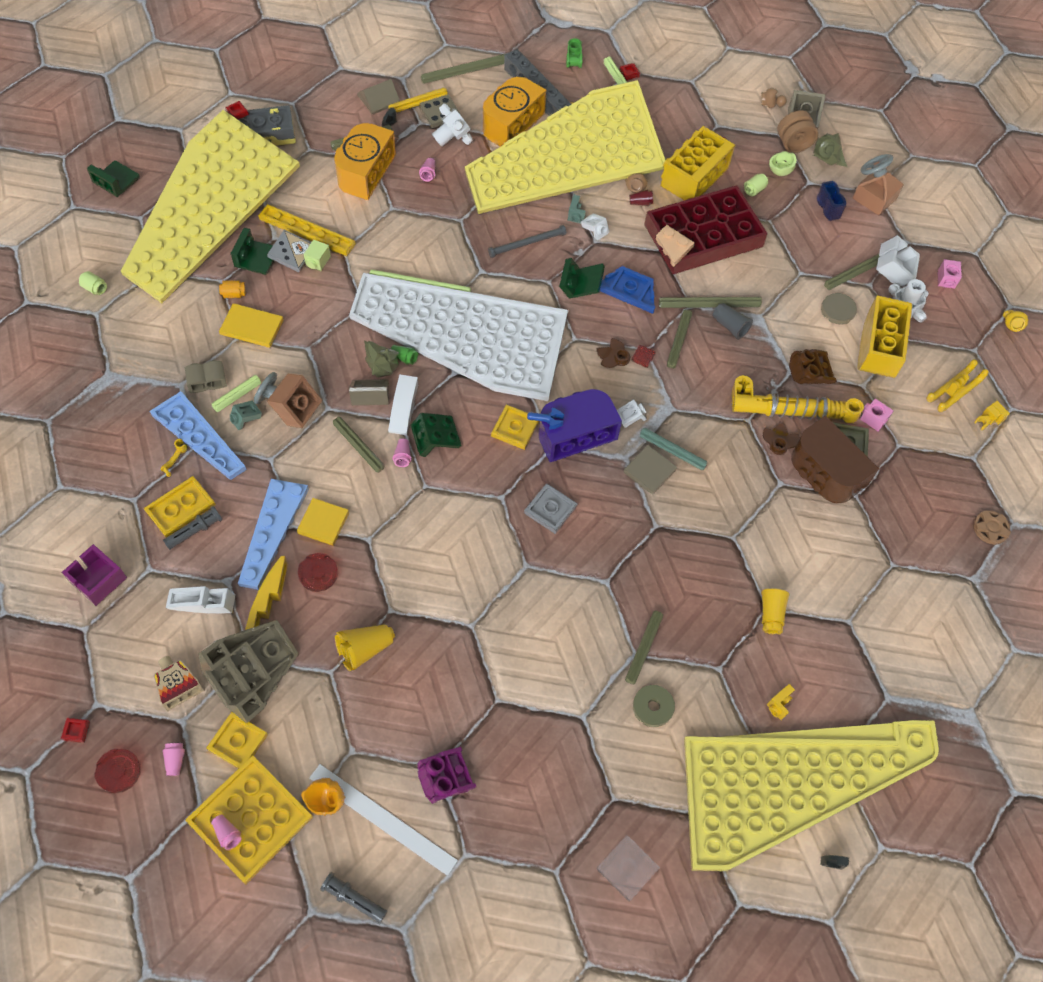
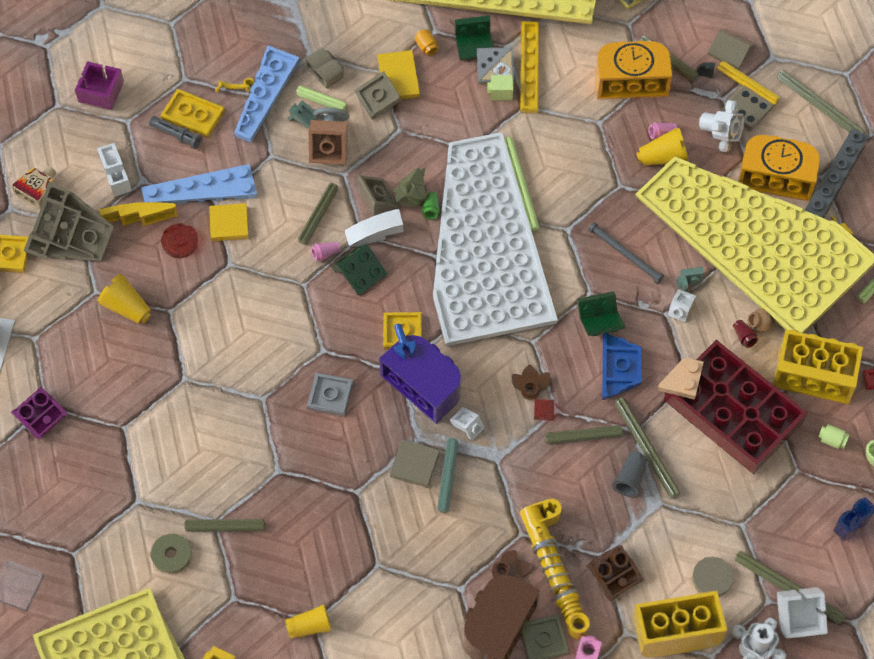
camera: 70 degrees right, 0 degrees up
none -> dark tan tile [354,71,402,120]
none -> yellow cone [636,128,689,166]

